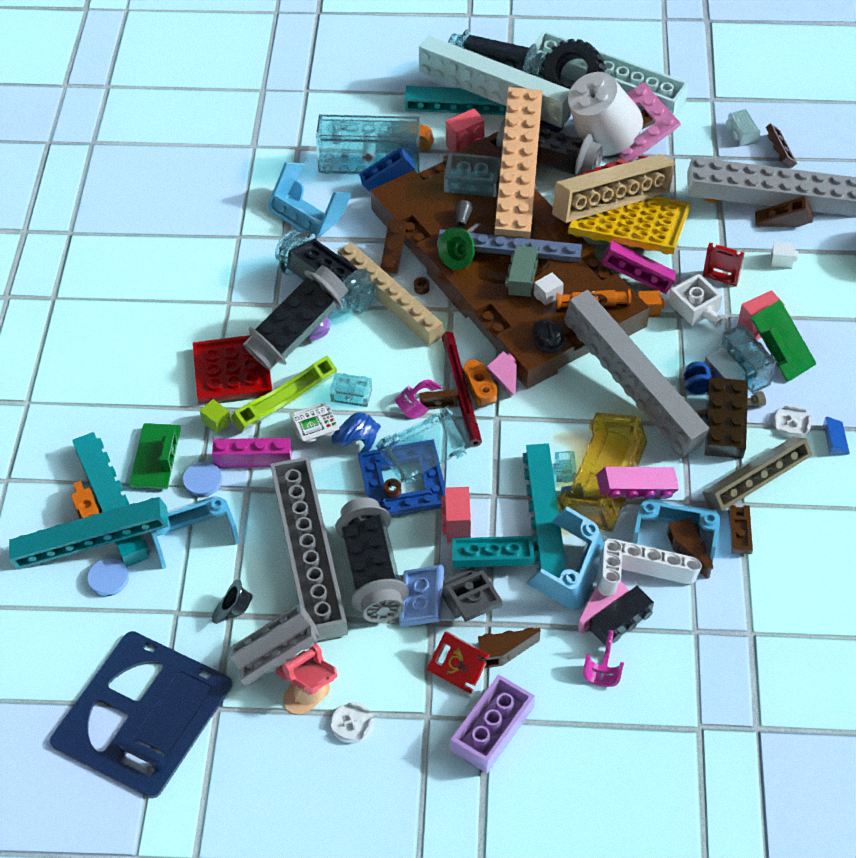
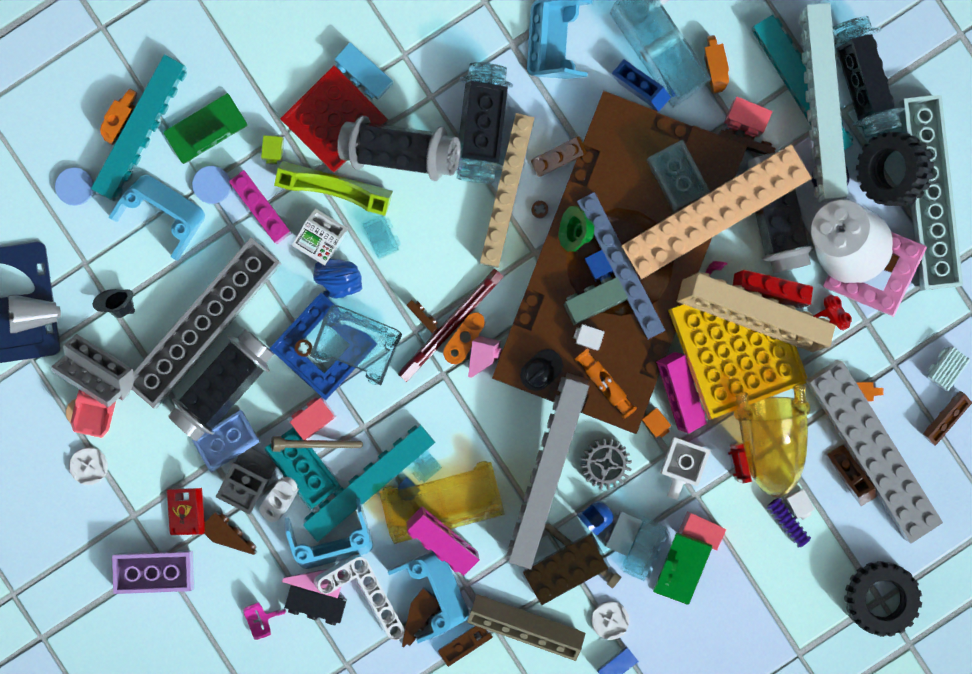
camera: 50 degrees right, 35 degrees up
teal brick [9,497,169,569] -> none
dark pink helmet [394,379,442,419] -> none
dark grey cone [455,200,472,228] -> none
none -> light grey cone [8,295,61,333]
none -> white piece [260,477,299,522]
none -> dark tan piece [271,436,363,452]
none -> medium azure brick [335,43,393,100]
none -> light grey gear [580,438,632,490]
none -> blue brick [585,250,613,282]
none -> clear yellow windscreen [734,384,811,497]
none -> dark purple piece [767,498,811,548]

